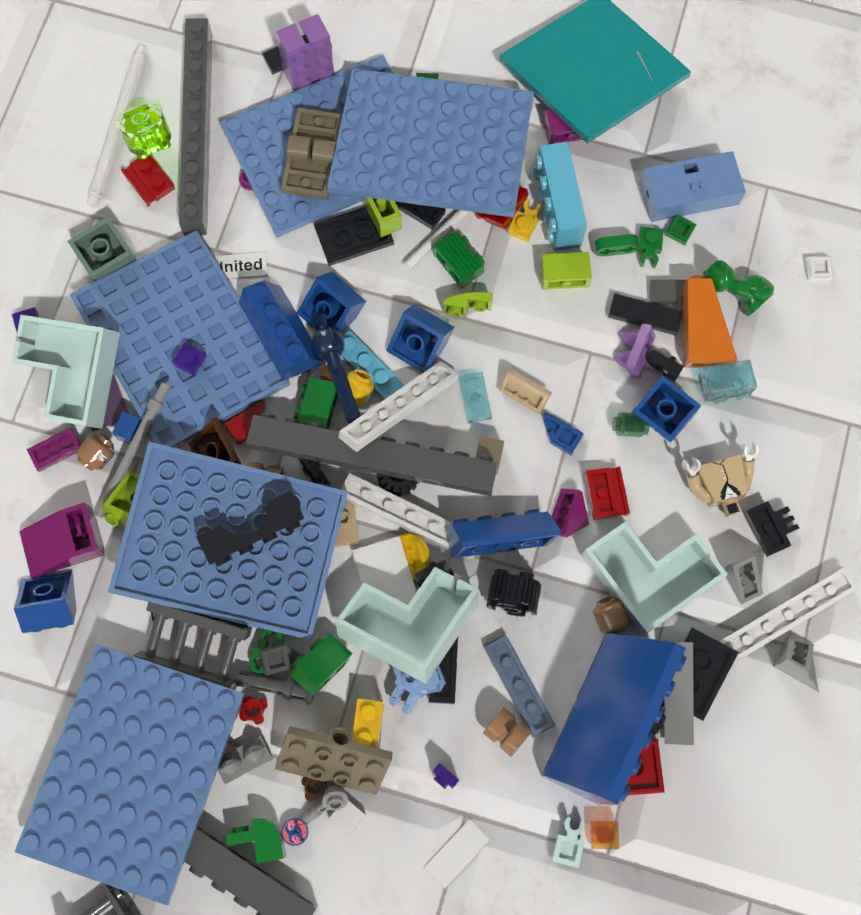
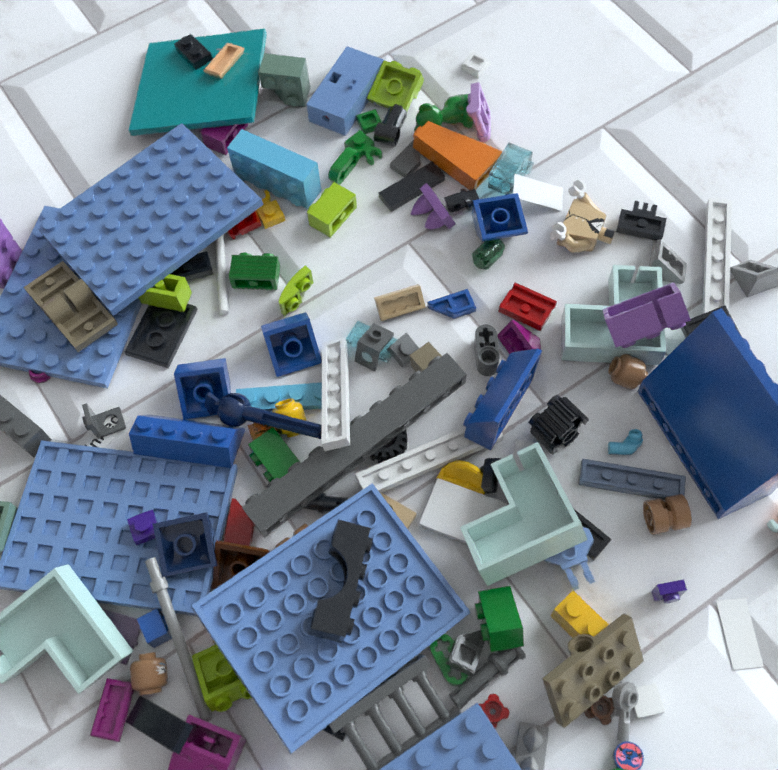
camera: 45 degrees left, 10 degrees down
none -> dark grey bracket [82,403,126,439]
none -> black tile [126,696,194,754]
none -> dark blue slope [153,512,217,577]
none -> black plate [174,34,213,70]
none -> light nougat tile [204,43,244,79]
none -> sand green slope [258,53,310,107]
none -> dark grey bracket [355,323,394,371]
none -> lime plate [367,60,424,112]
none -> black piece [374,104,407,147]
none -> dark grey plate [387,333,419,367]
none -> lavender plate [466,82,491,142]
none -> dark grey beam [474,324,500,376]
none -> white sticker [513,174,563,211]
none -> medium lavender piece [602,282,691,348]
none -> medium azure arm [608,429,643,455]

